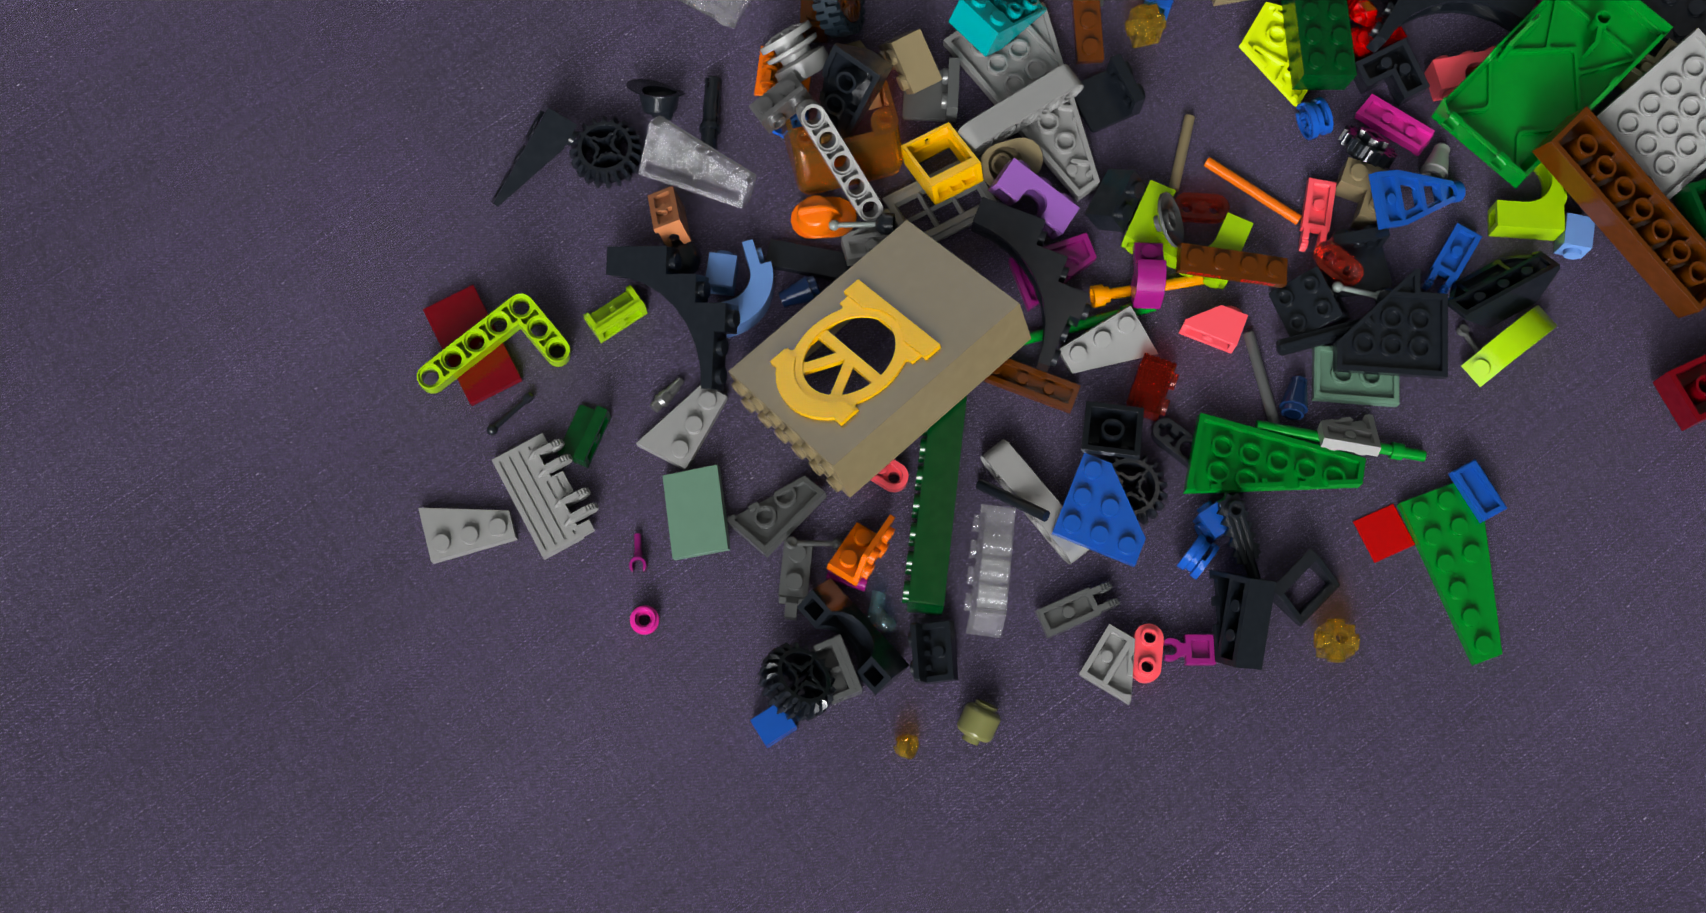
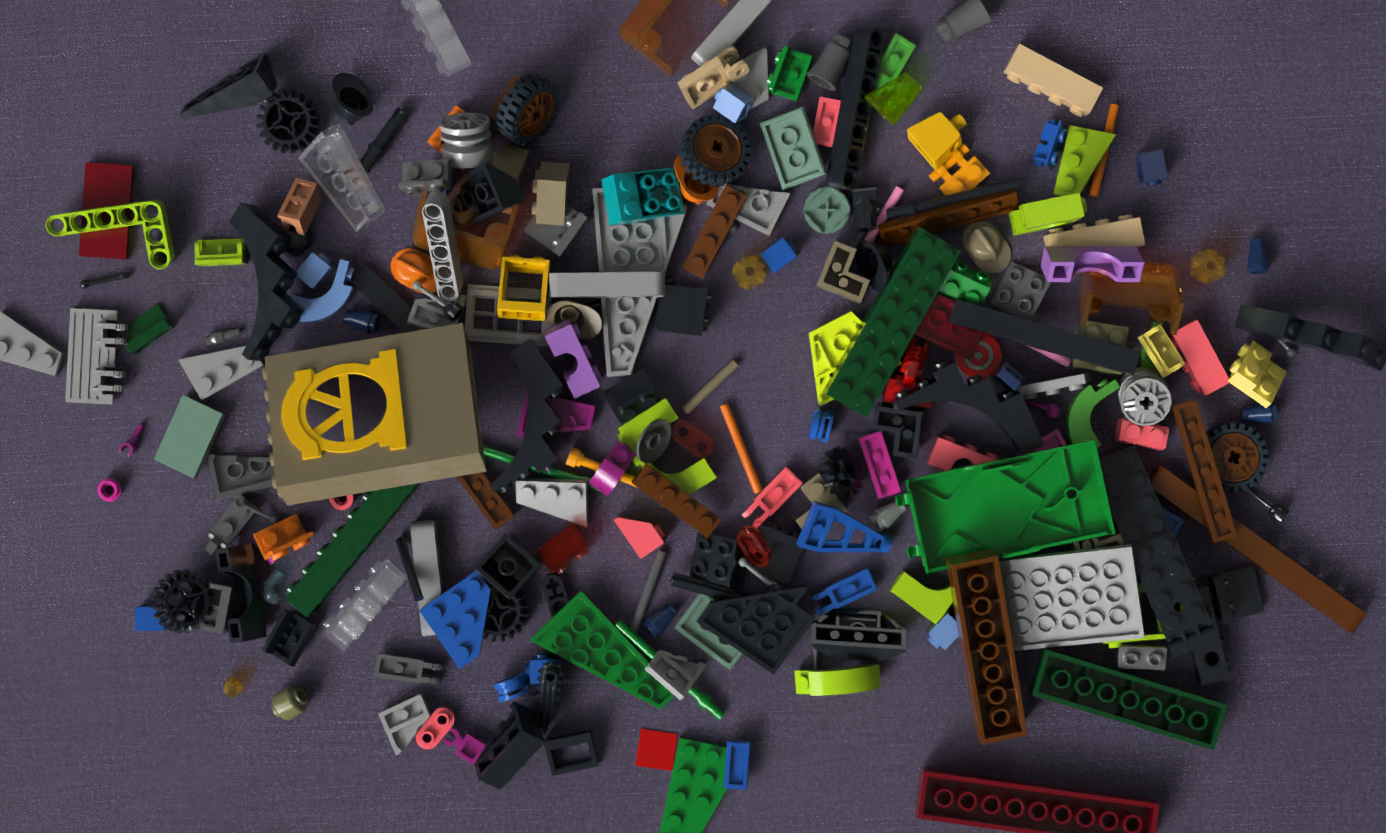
camera: 35 degrees right, 15 degrees up
clear yellow brick [1313,619,1360,663] -> none

